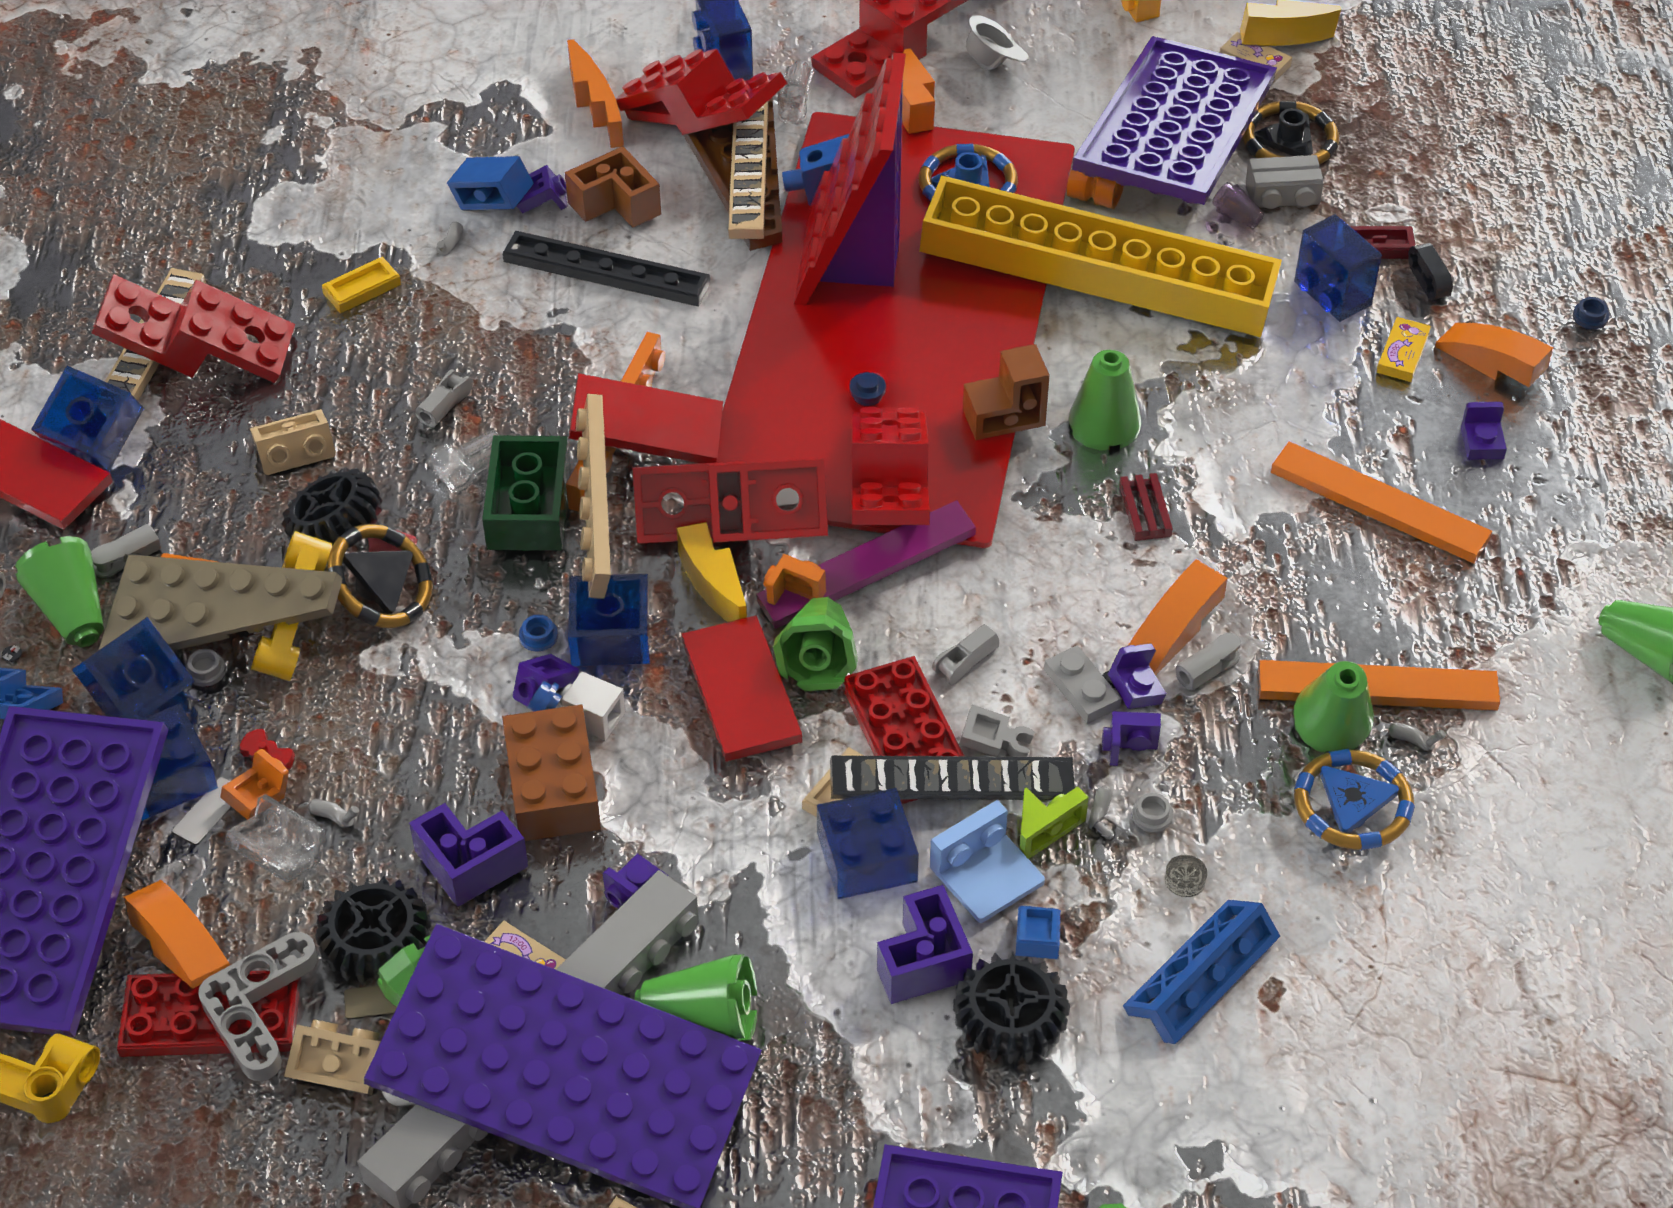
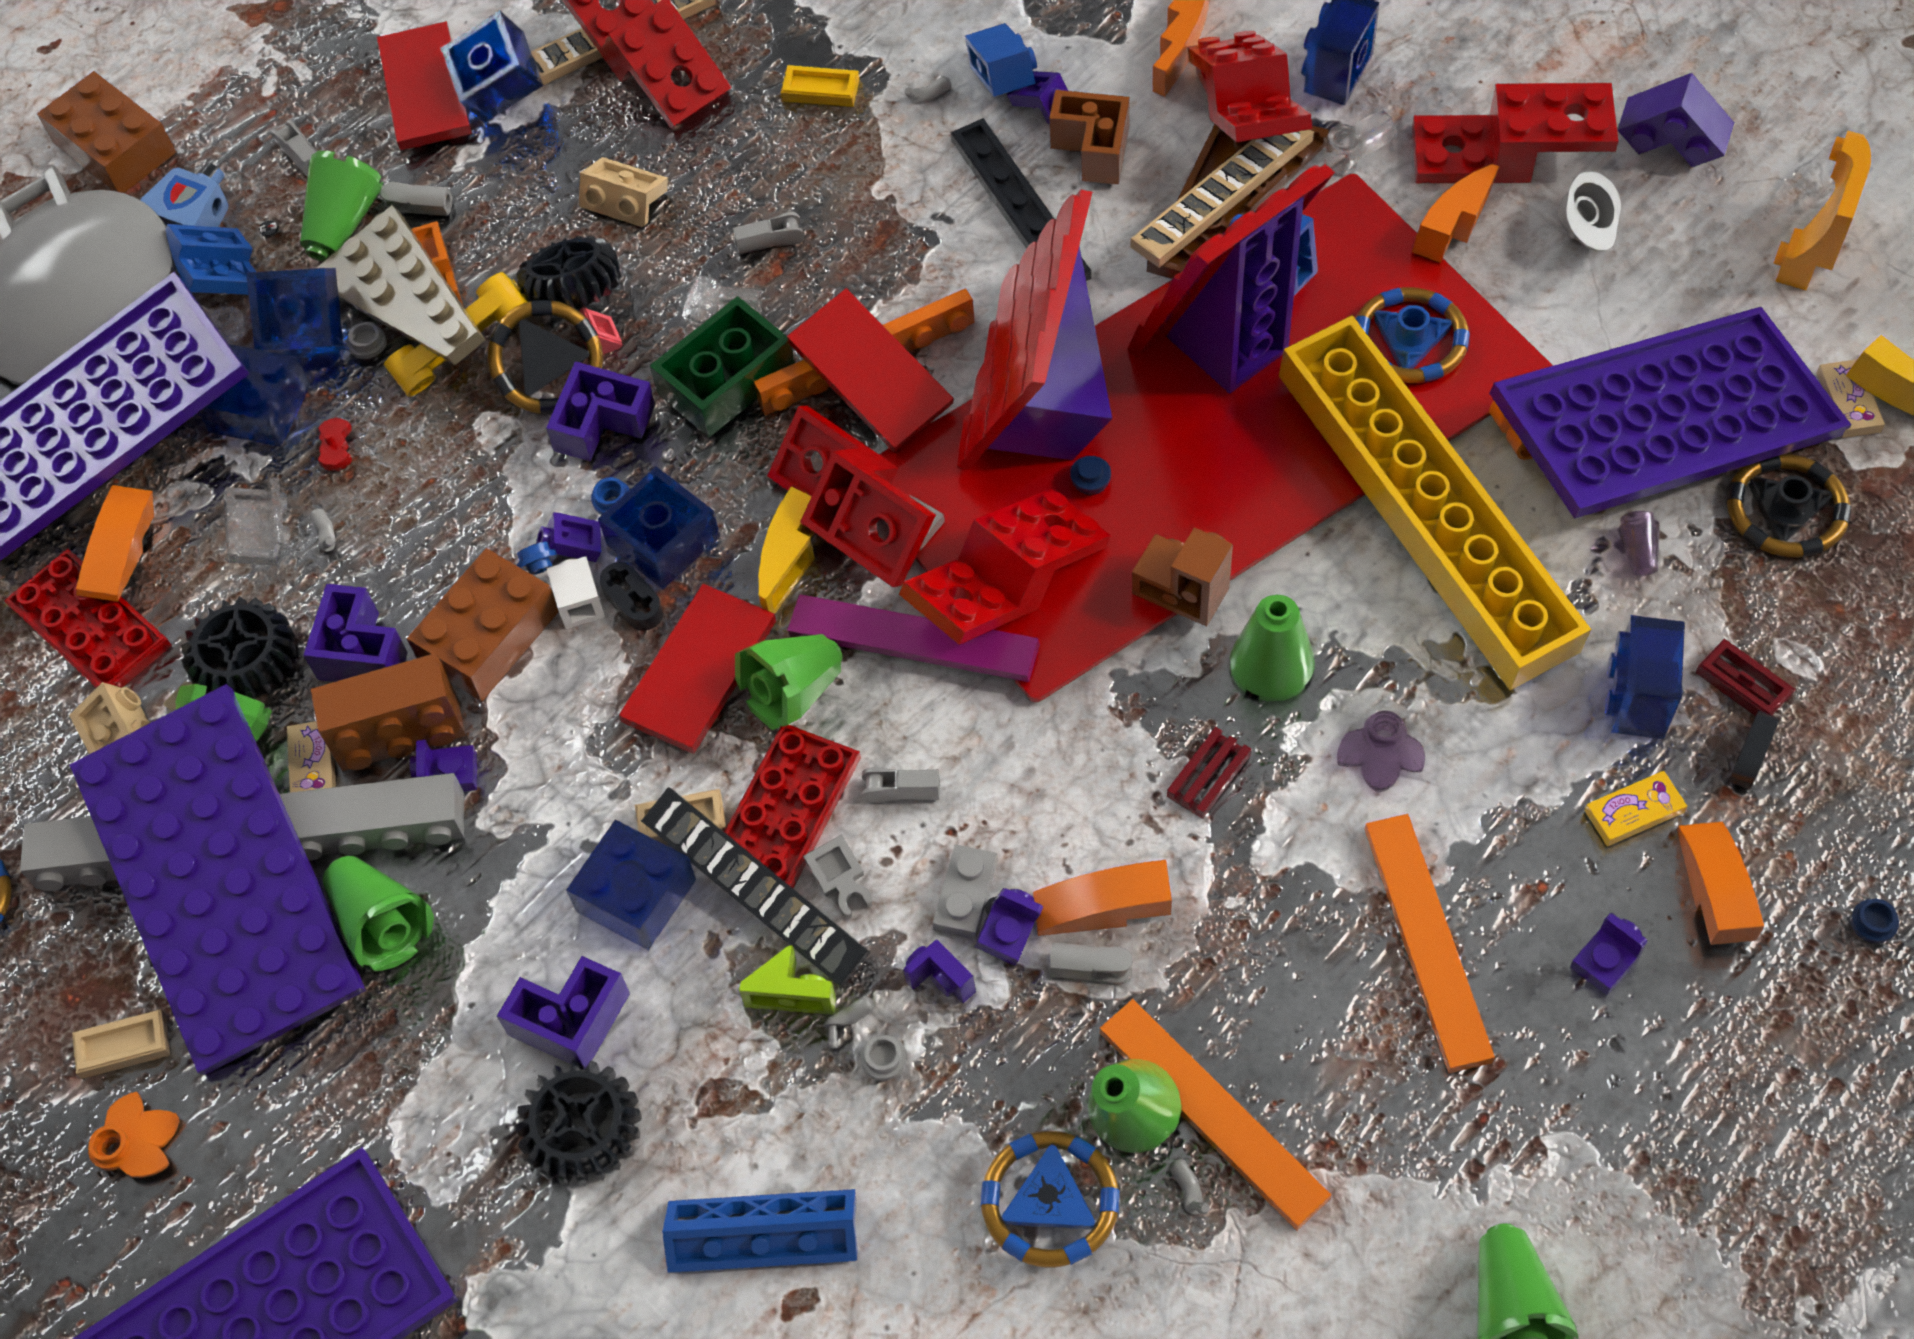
camera: 50 degrees right, 10 degrees up
white sticker [172,777,231,844] -> none
light grey beam [199,932,318,1081] -> none
orange bracket [220,749,289,821] -> none
tan plate [576,394,611,598] -> none
orange bracket [763,554,826,605] -> none
light blue bracket [930,799,1045,923] -> none
blue tile [1015,906,1061,959] -> none
clear smoke tile [1165,855,1207,897] -> none
light grey brick [1246,155,1323,209] -> none
none -> dark orange brick [310,653,466,772]
none -> dark purple brick [546,361,655,461]
none -> black beam [600,562,663,631]
none -> piece [956,189,1112,469]
none -> clear purple plate [1337,710,1425,793]

